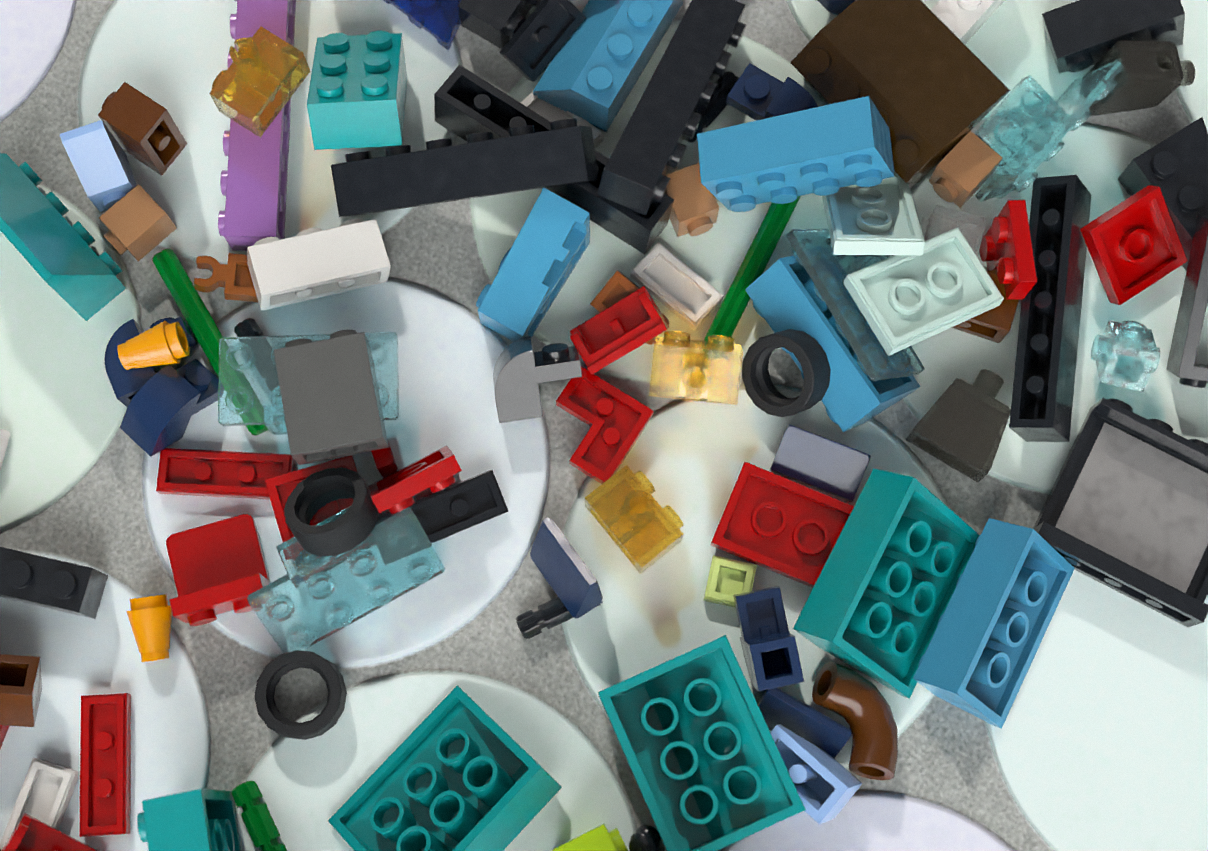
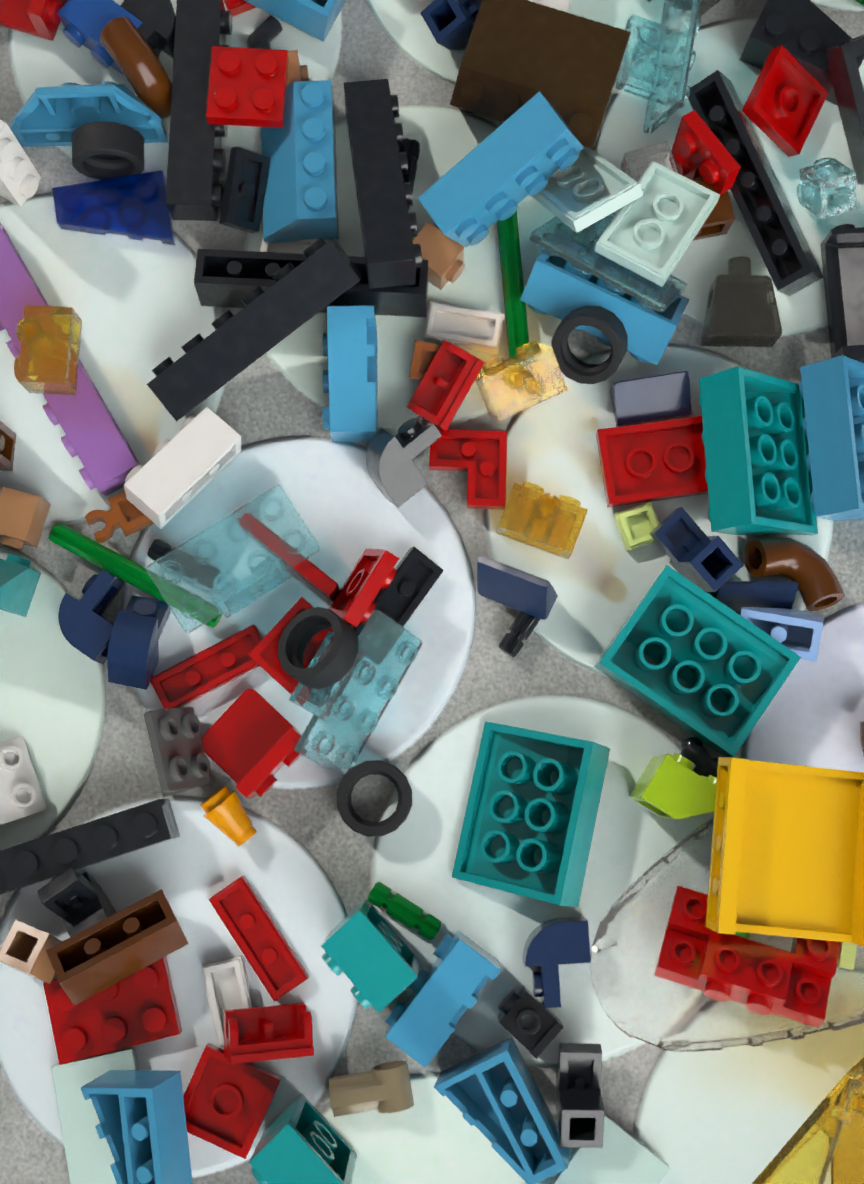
camera: 30 degrees left, 5 degrees up
light orange cone [117,321,190,370] -> none
dark grey brick [273,330,389,465] -> none
teal brick [307,31,407,150] -> none
dark blue brick [726,63,818,121] -> none
medium nougat brick [929,131,1003,208] -> none
none -> dark grey bracket [144,707,212,797]

